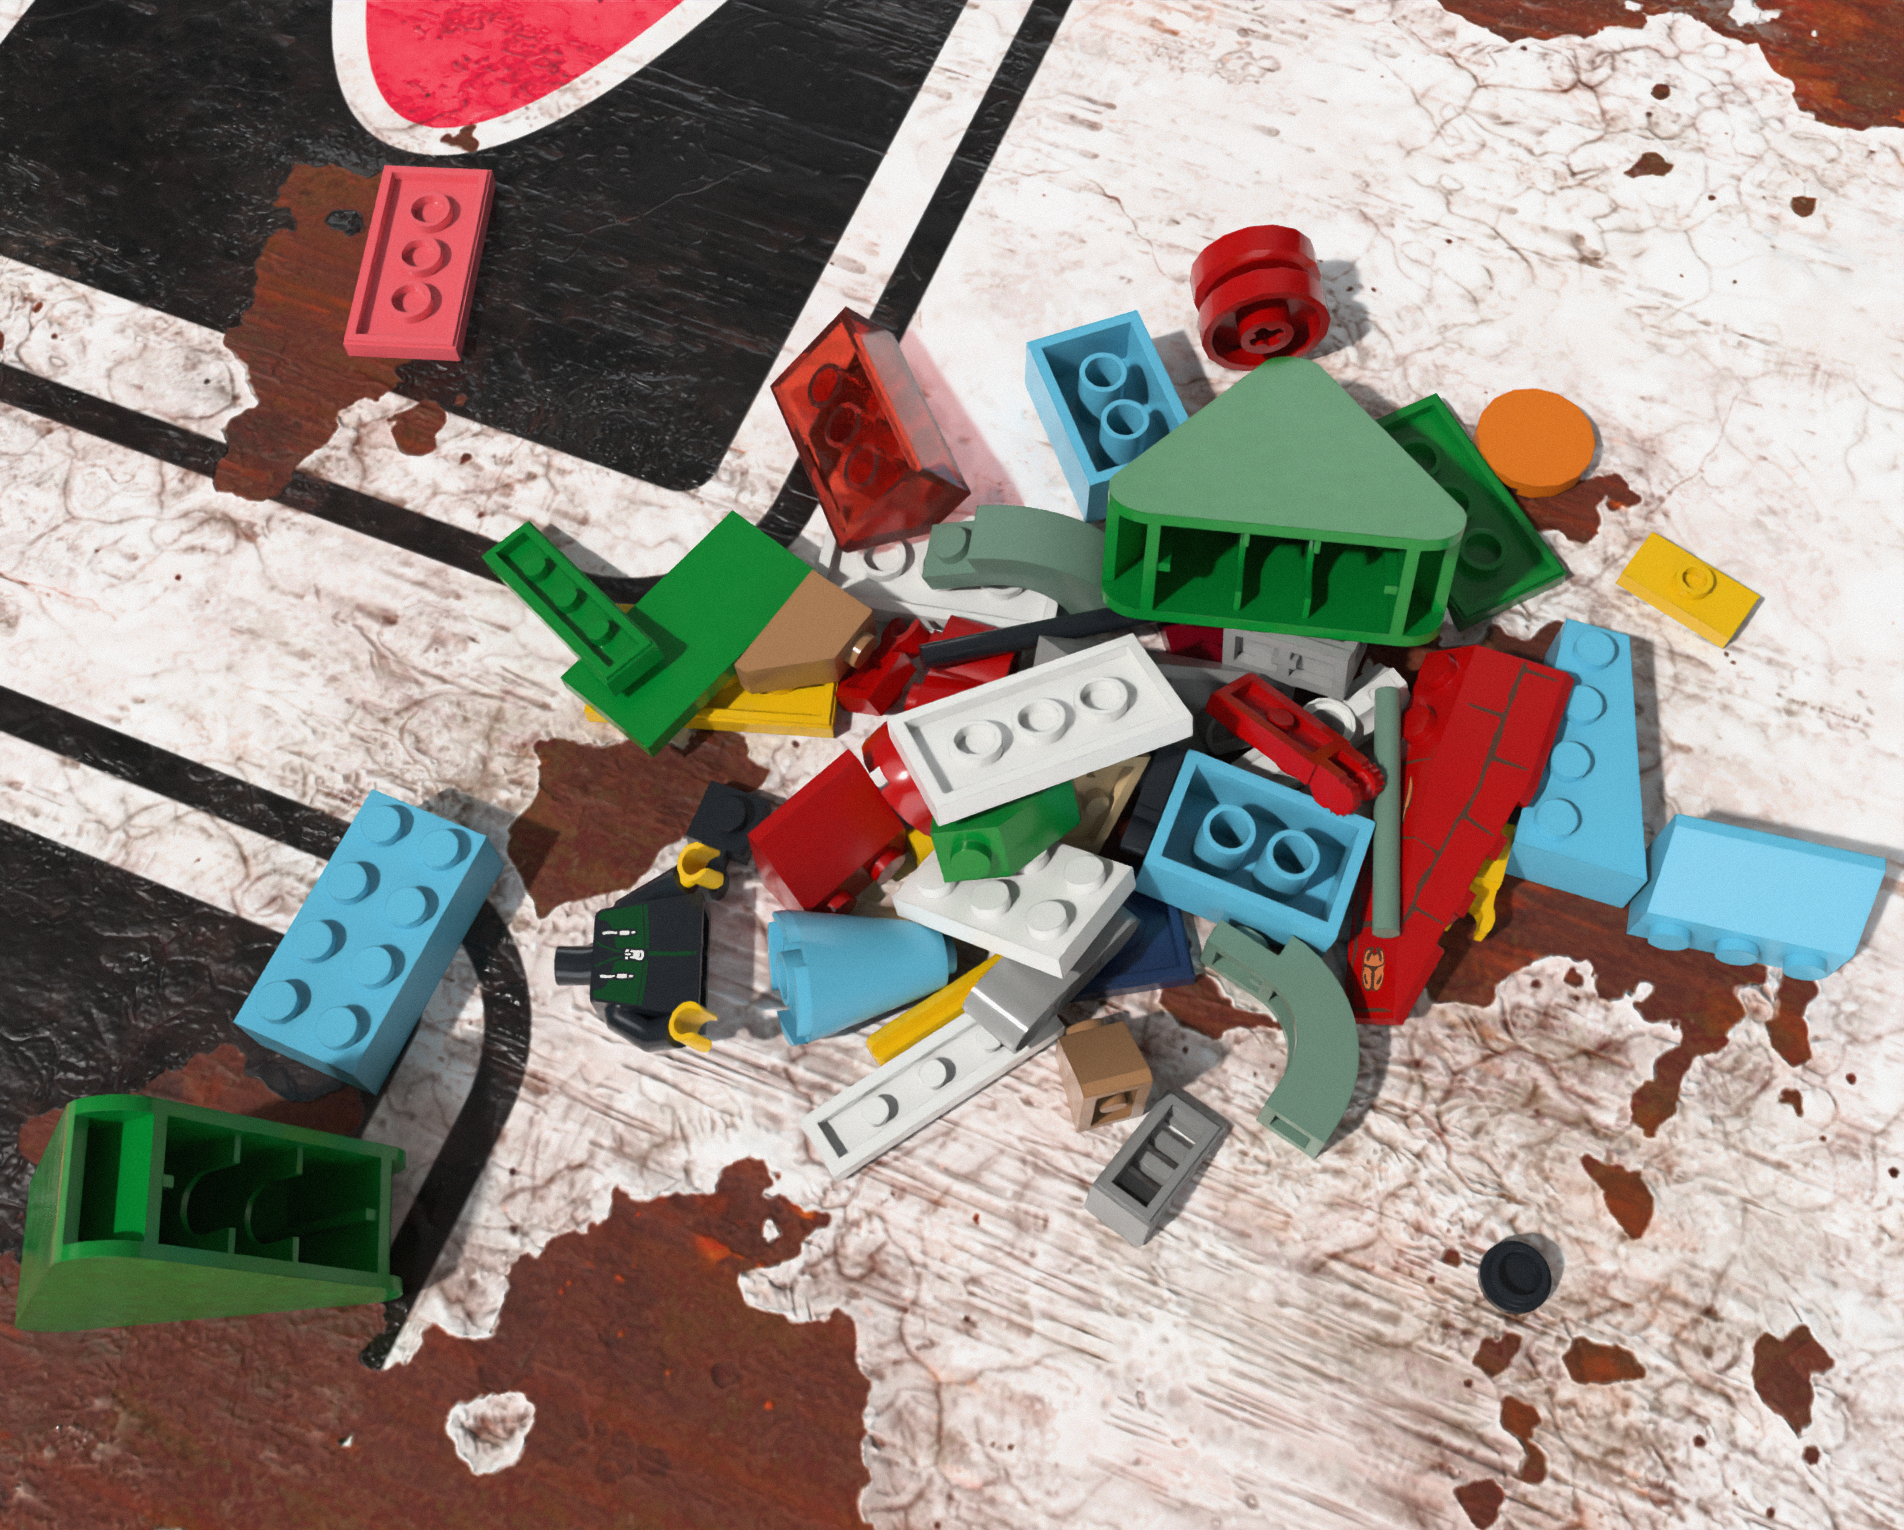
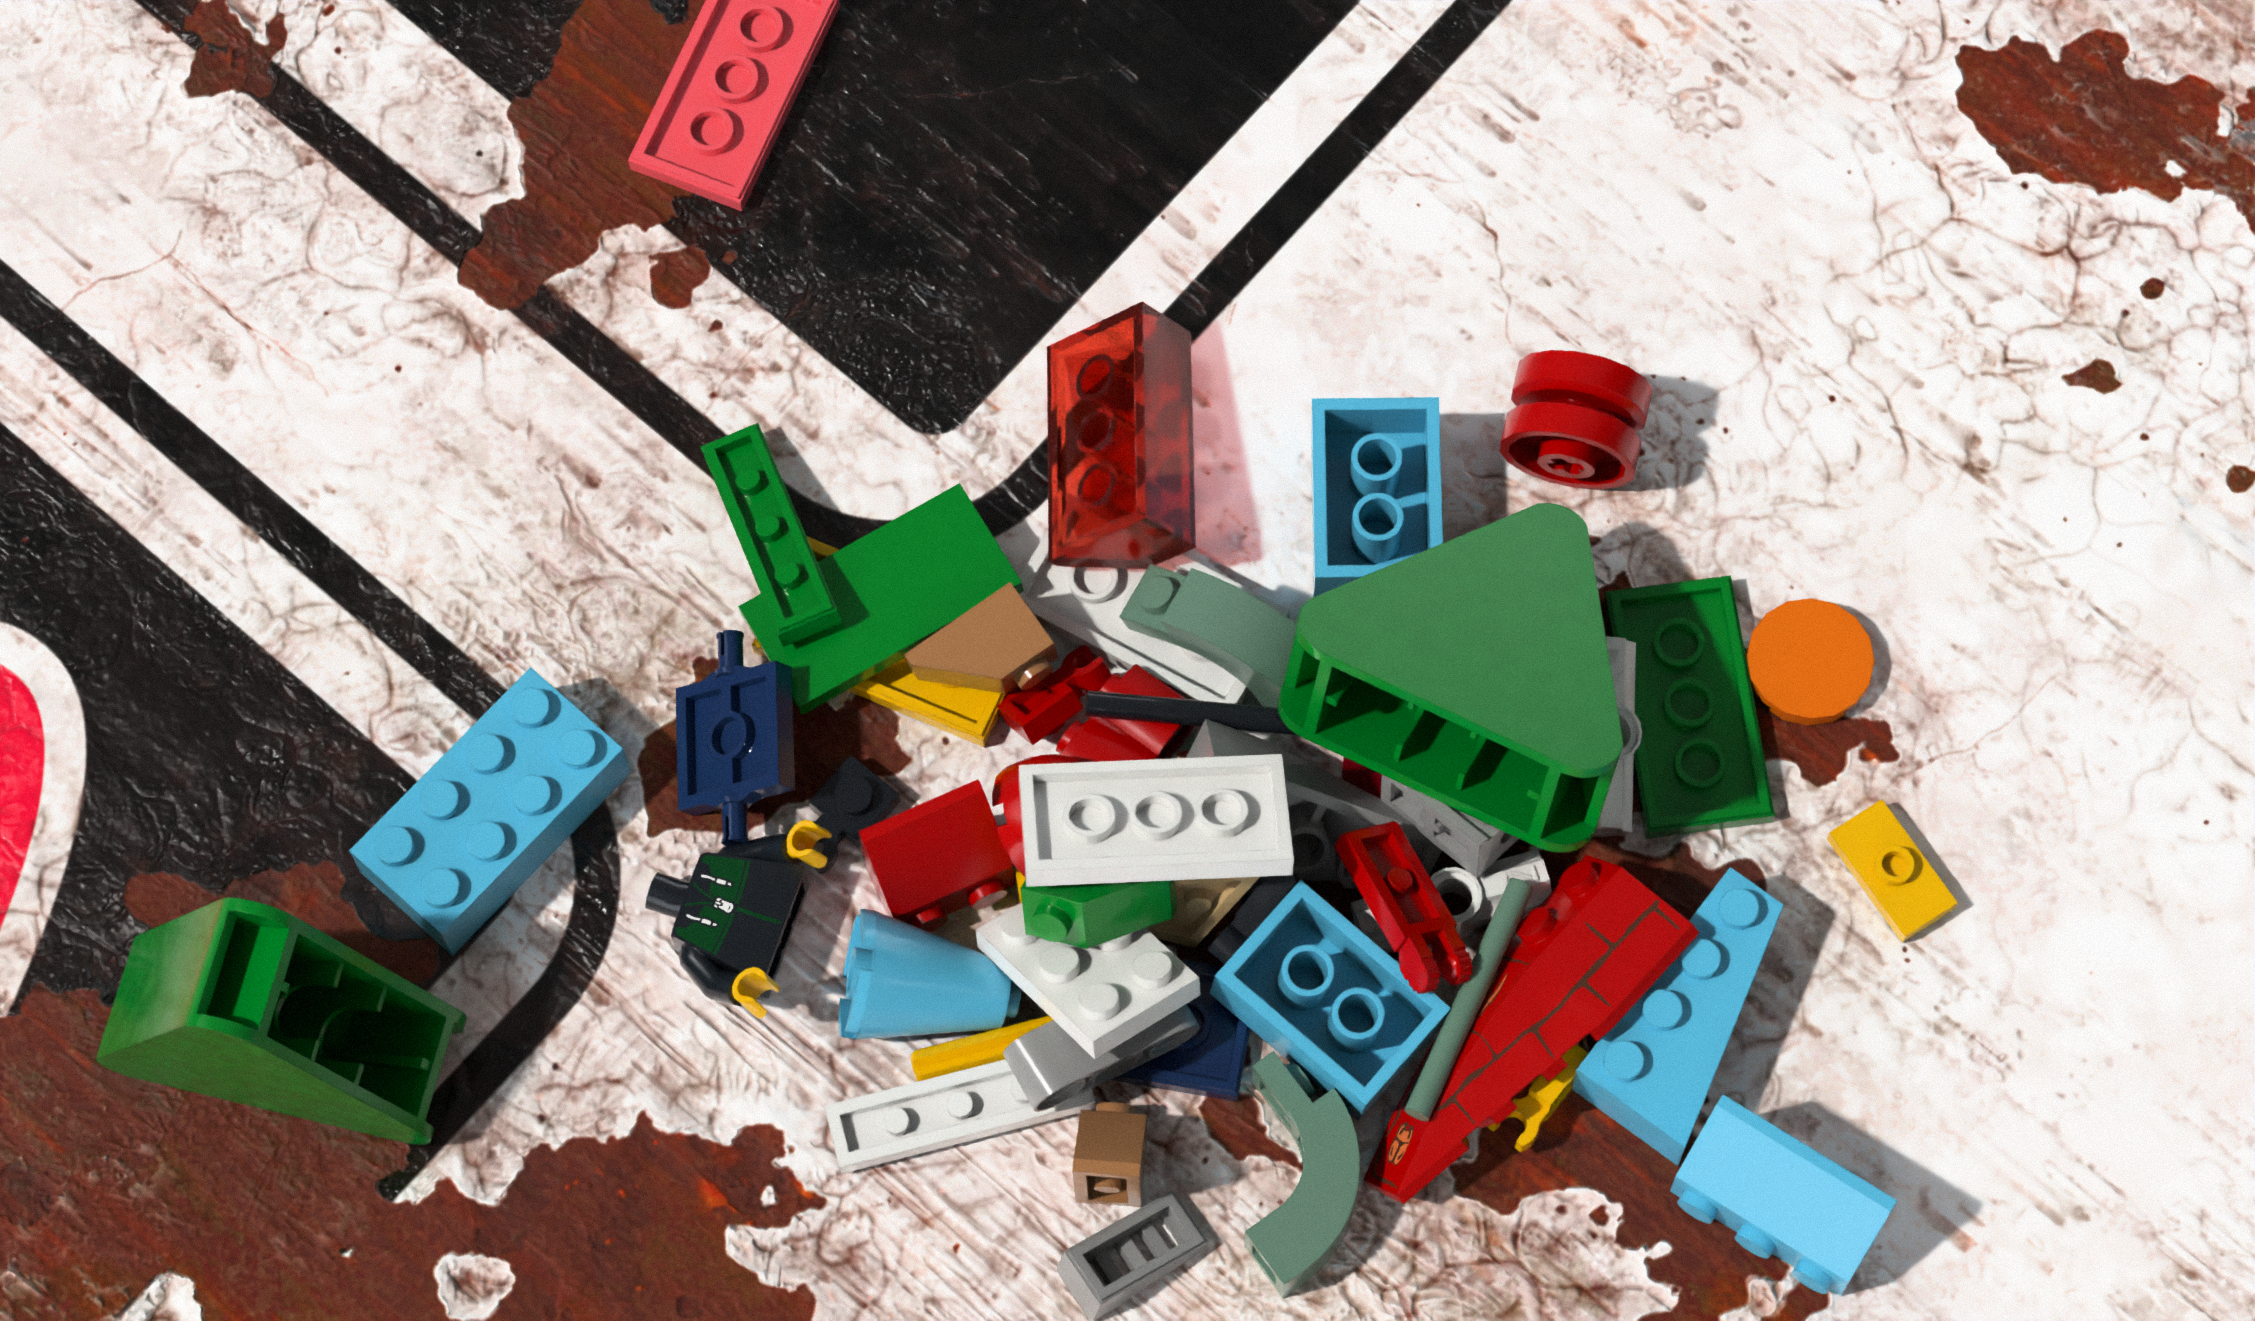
camera: 20 degrees right, 5 degrees up
none -> dark blue plate [676,630,795,846]

